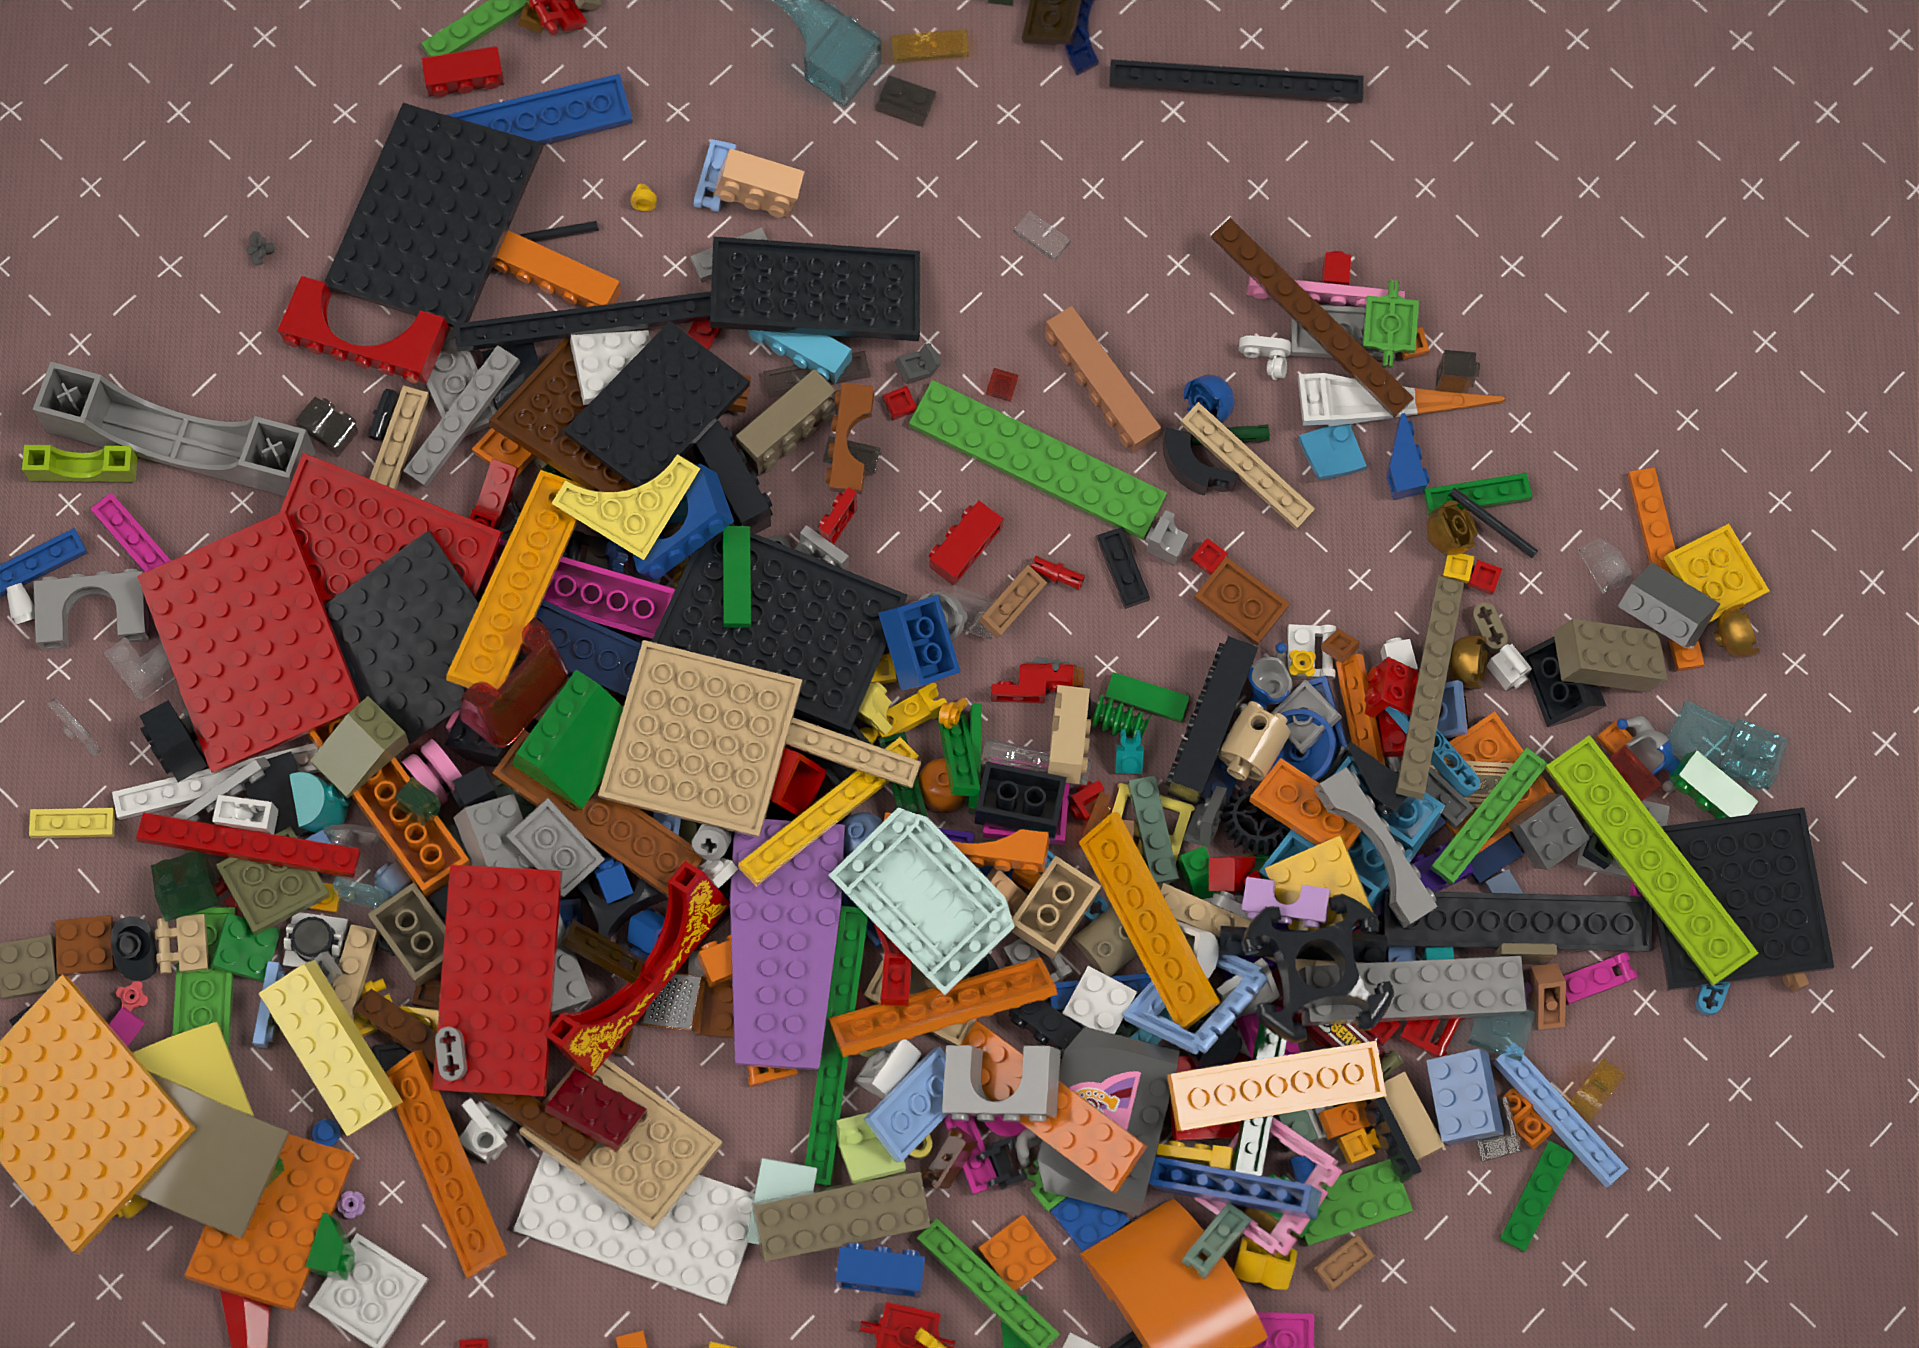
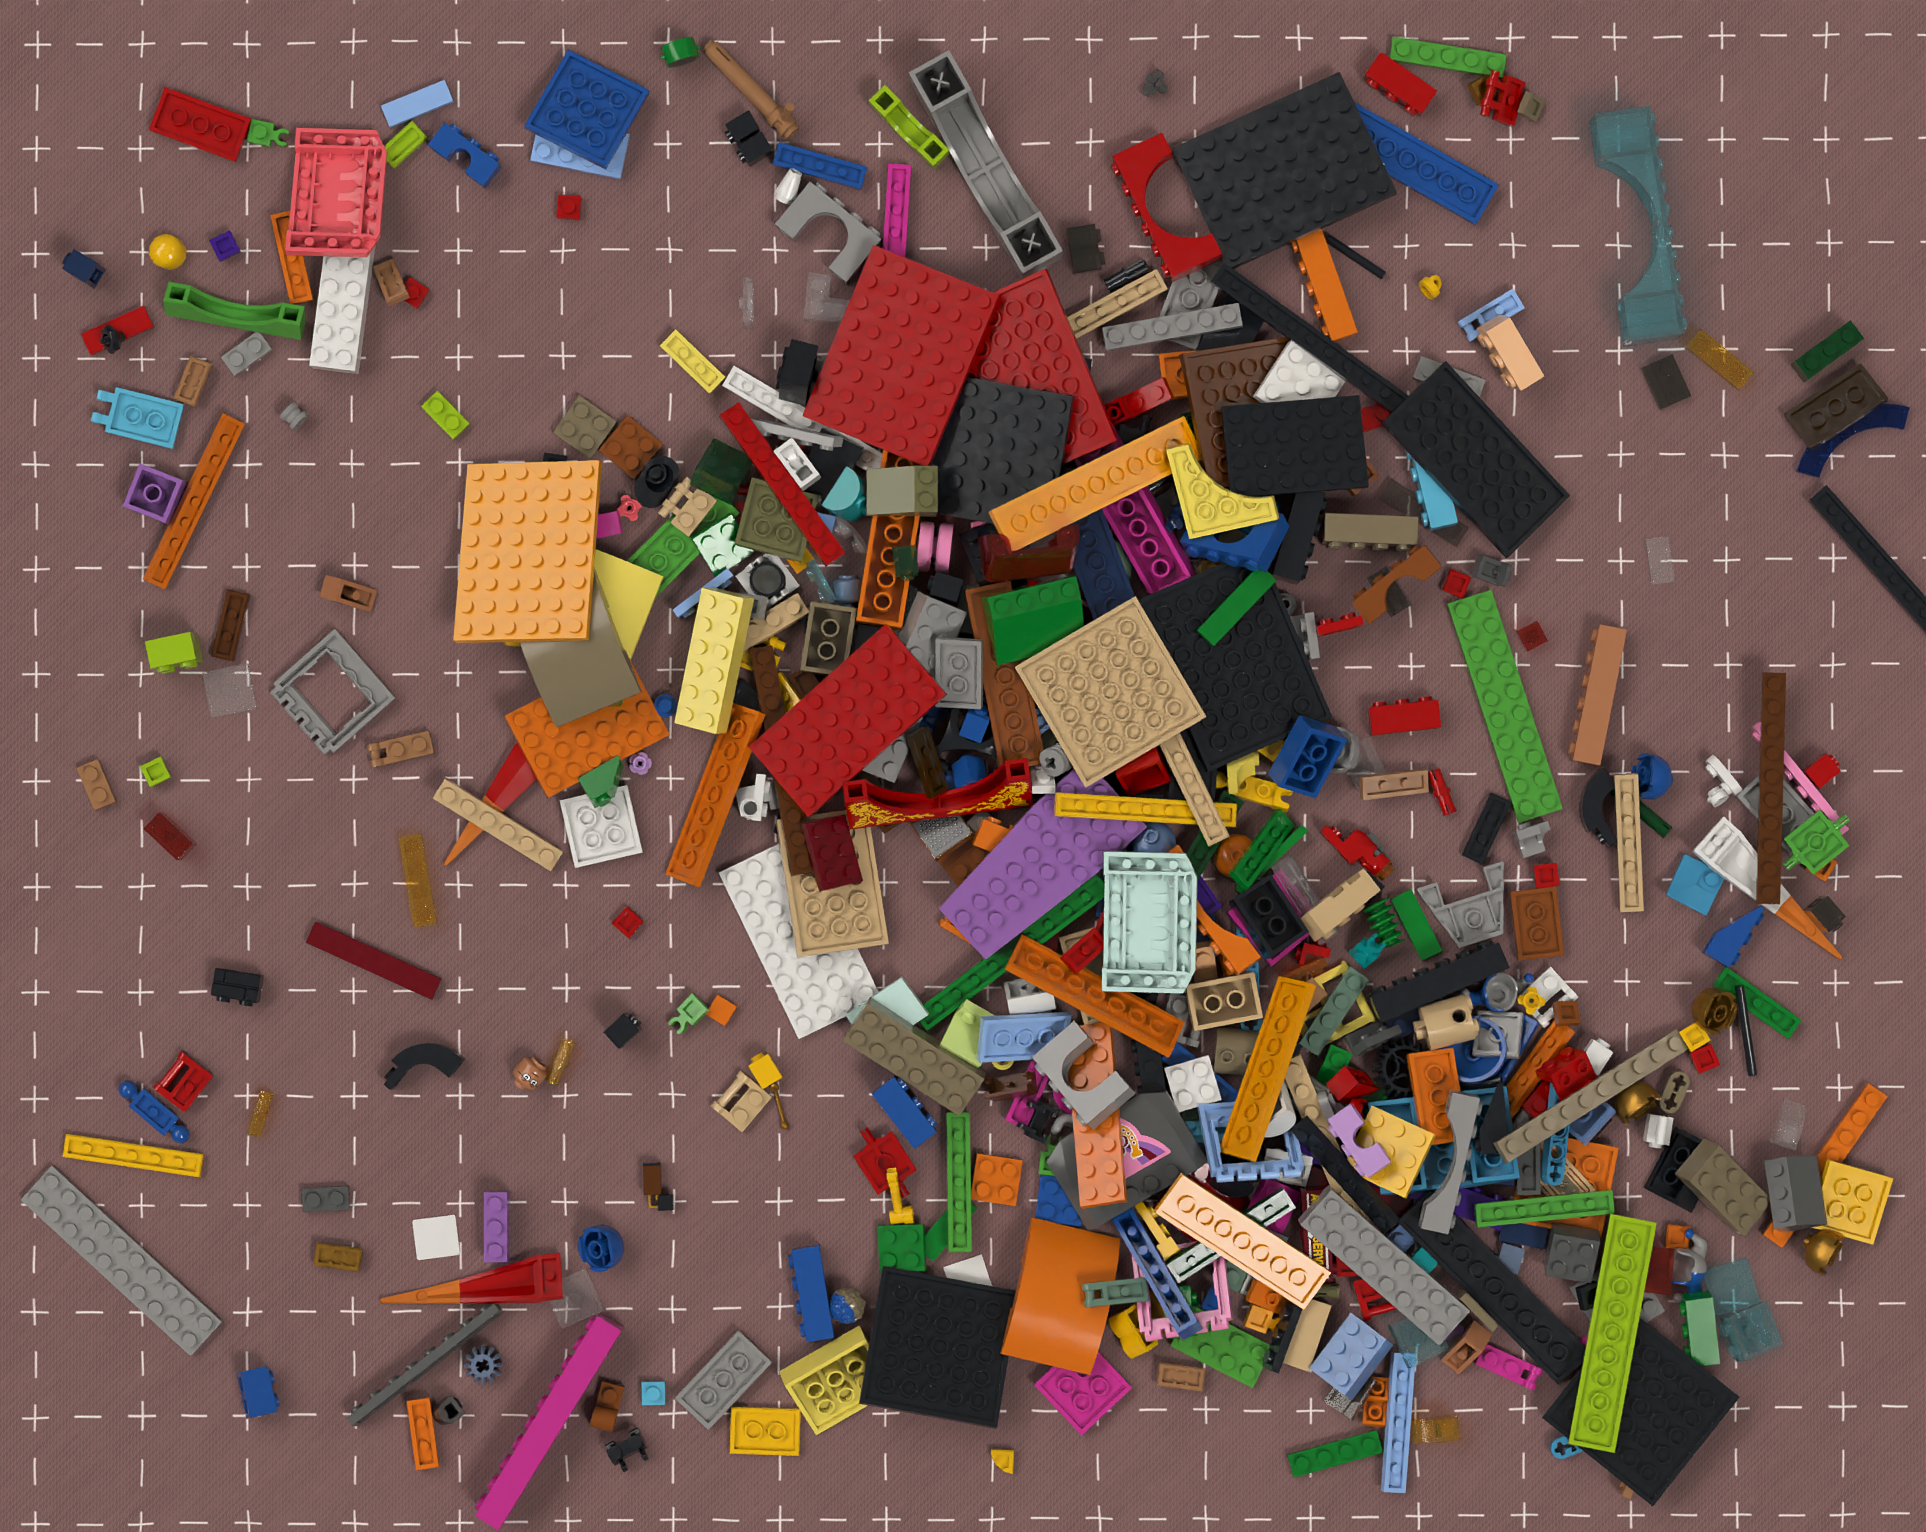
camera: 50 degrees right, 15 degrees up
light grey beam [435,1027,467,1081] -> none
light orange plate [939,698,968,729] -> none
black piece [1241,893,1395,1043] -> none
none -> light grey wing [1417,861,1504,948]

